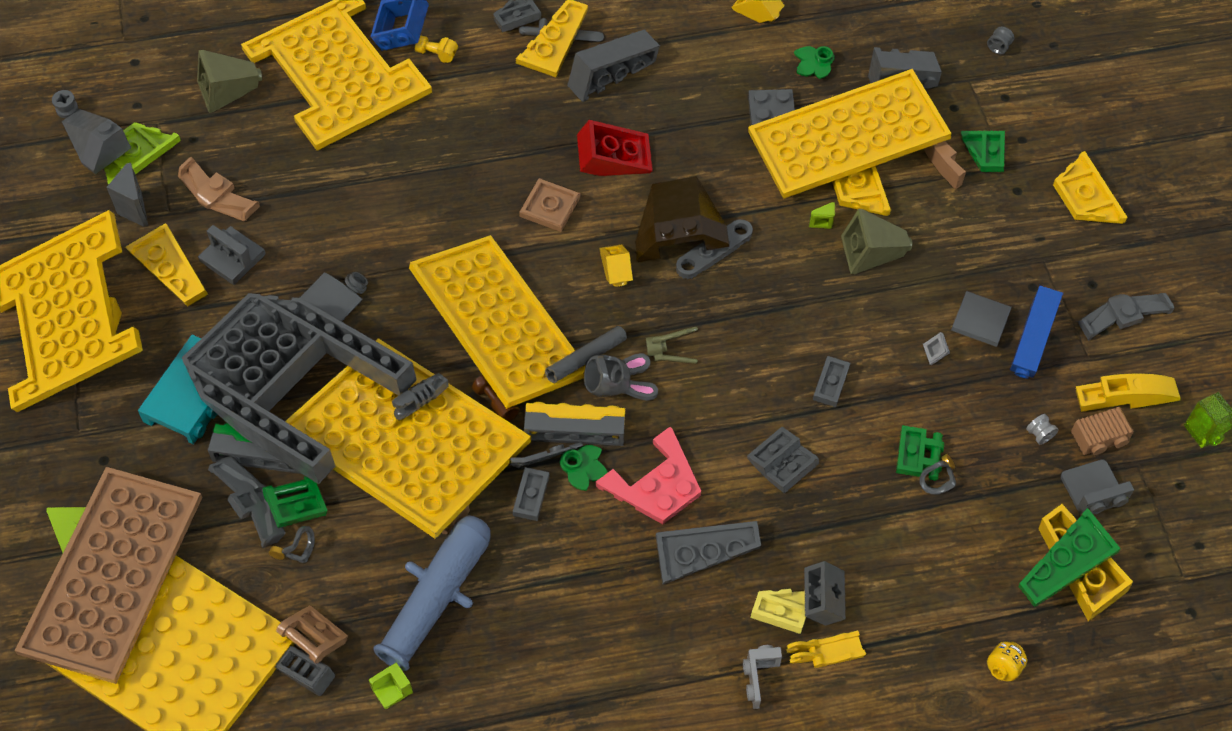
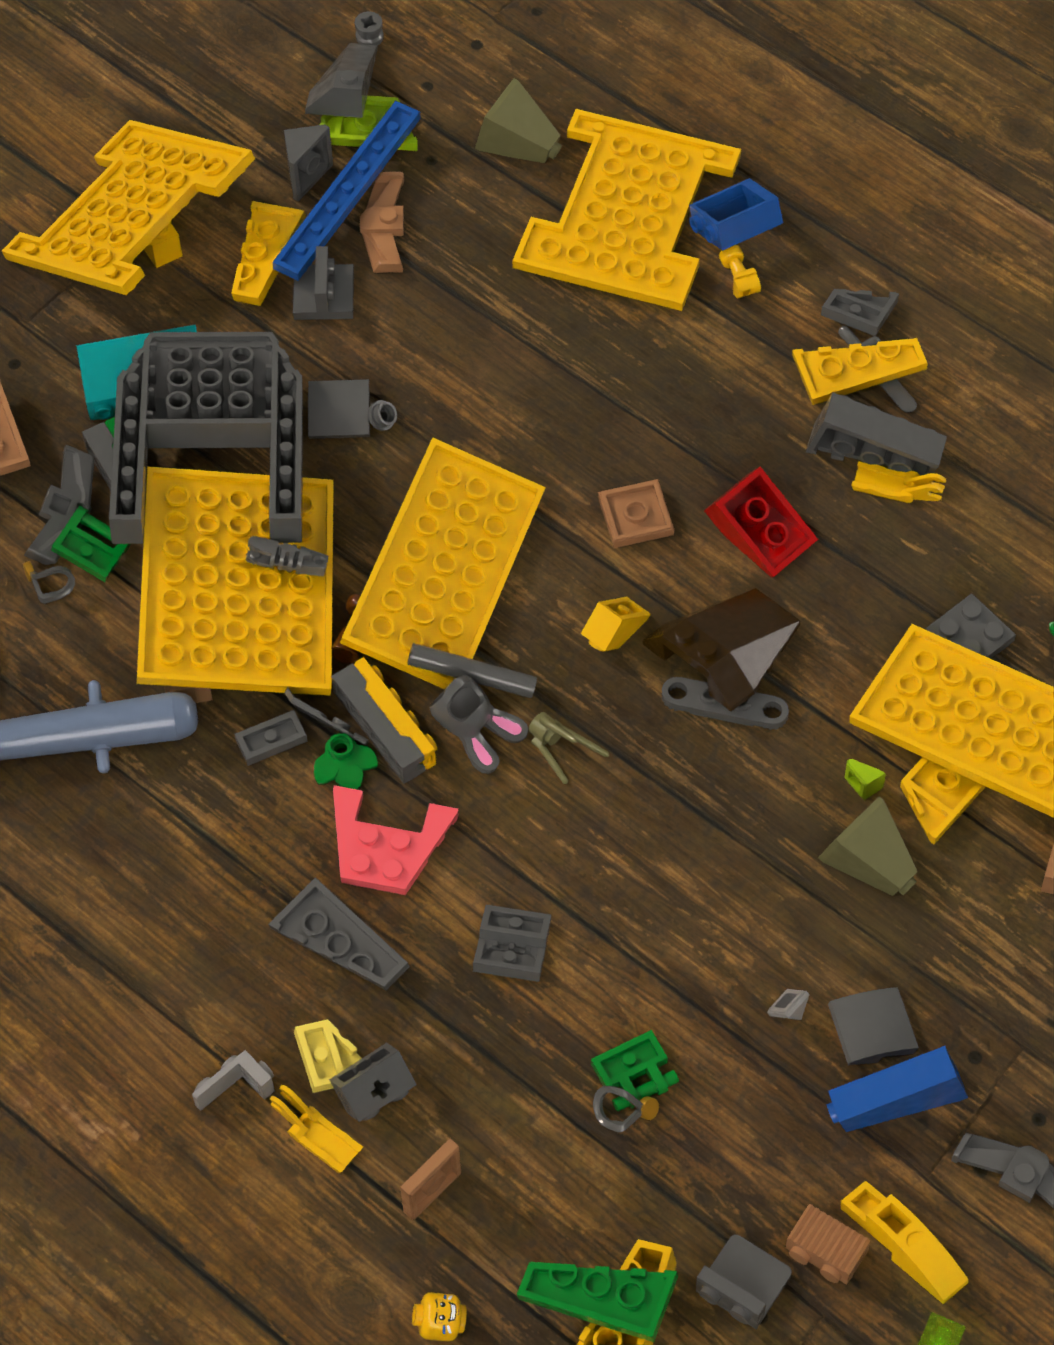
camera: 55 degrees right, 0 degrees up
dark grey plate [813,356,850,407] -> none
light grey wheel [1026,414,1059,445] -> none
none -> blue plate [272,101,421,281]
none -> medium nougat plate [400,1139,461,1220]
none -> yellow arm [851,461,946,503]

